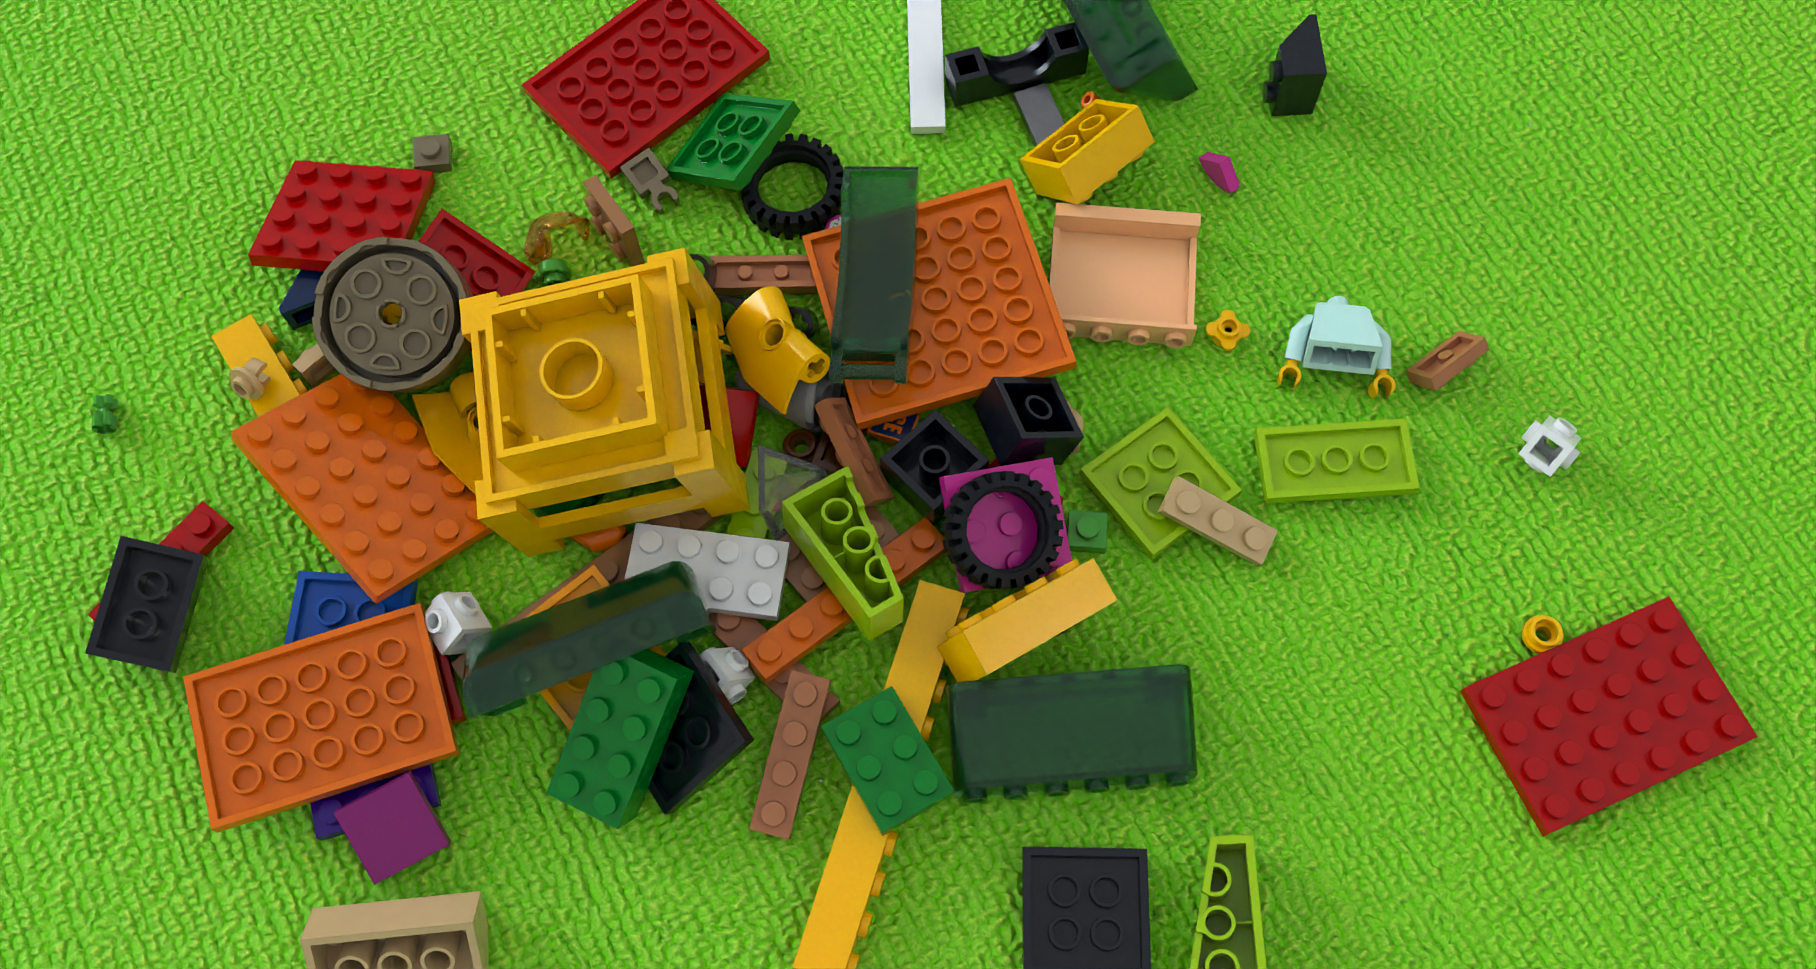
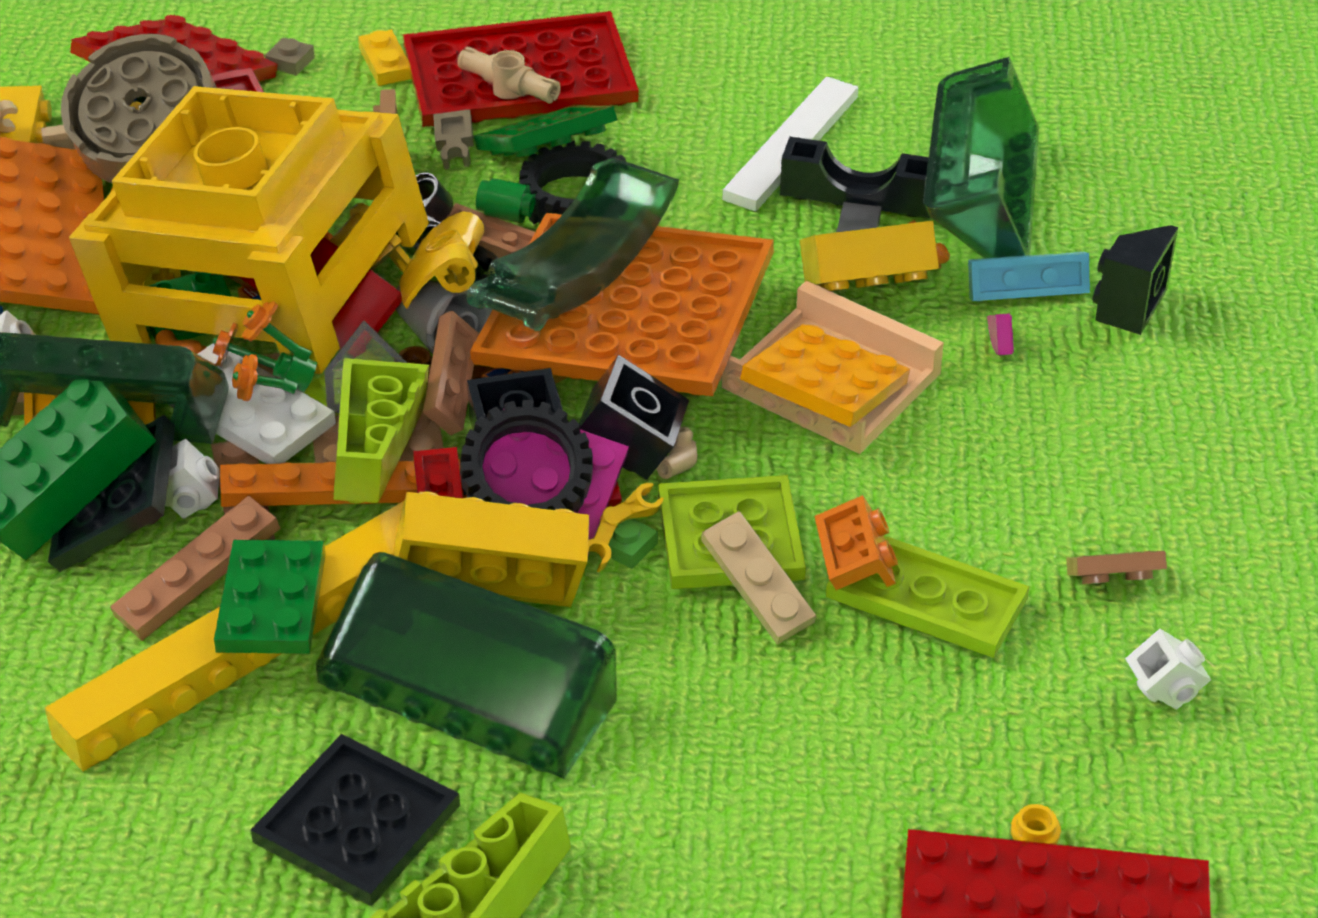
camera: 30 degrees right, 25 degrees down
yellow plate [1206,310,1250,351] -> none
light aqua torso [1277,296,1396,398] -> none
none -> plant [212,301,317,401]
none -> yellow plate [358,30,411,86]
none -> red plate [413,447,463,499]
none -> tan pin [458,47,560,103]
none -> green brick [475,178,536,223]
none -> yellow piece [588,483,664,572]
none -> light orange plate [740,324,910,427]
none -> orange bracket [814,495,898,590]
none -> medium azure plate [968,252,1090,301]

